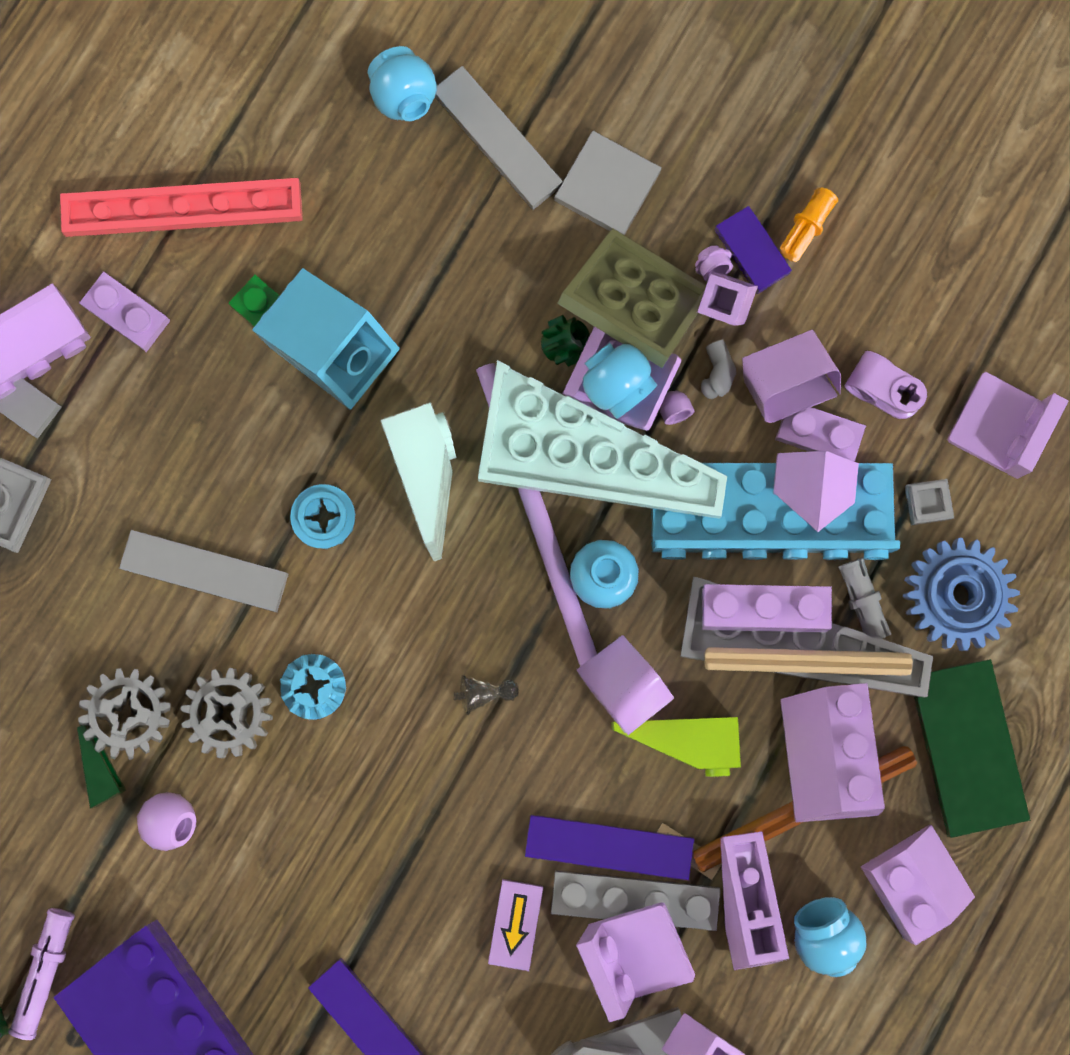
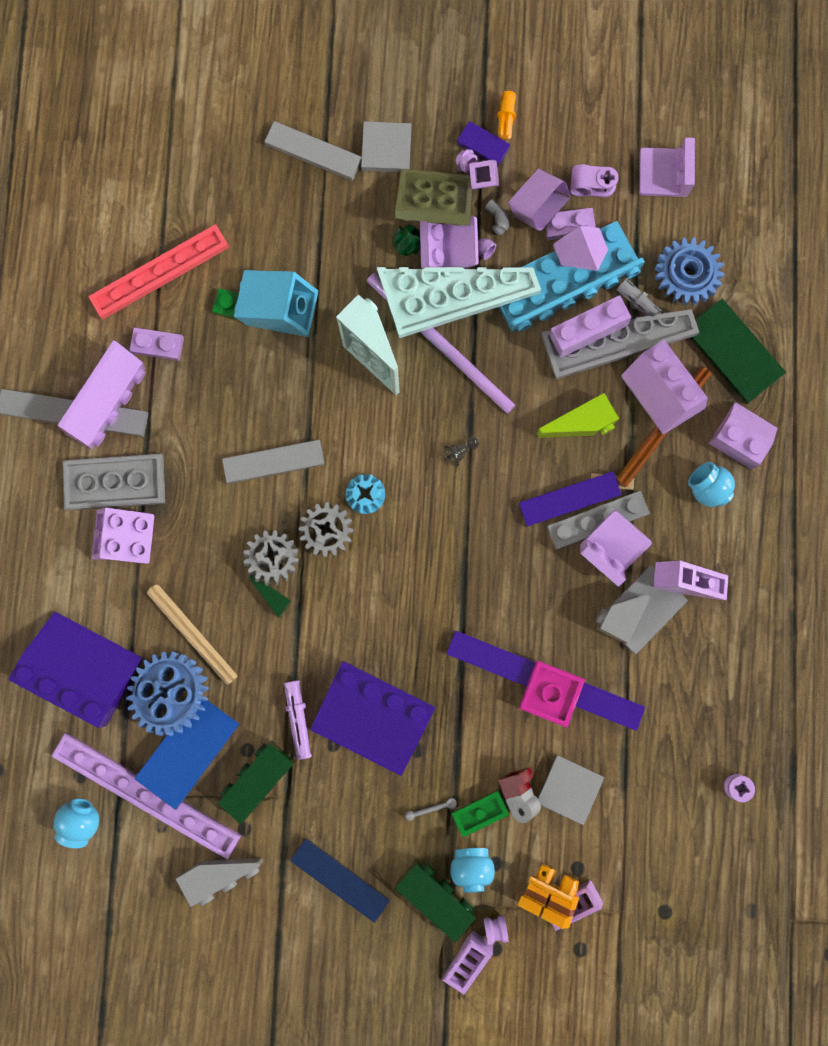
camera: 20 degrees left, 0 degrees up
lavender piece [137,792,196,851] -> none
medium azure gear [290,484,356,549] -> none
medium azure piece [367,46,437,121] -> none
lavender tile [488,879,543,971] -> none
medium azure piece [570,540,639,608] -> none
lavender piece [577,635,674,735] -> none
medium azure piece [583,342,658,419] -> none
tan axle [704,647,913,676] -> none
lavender slope [721,832,789,970] -> none
light grey tile [905,479,954,525] -> none

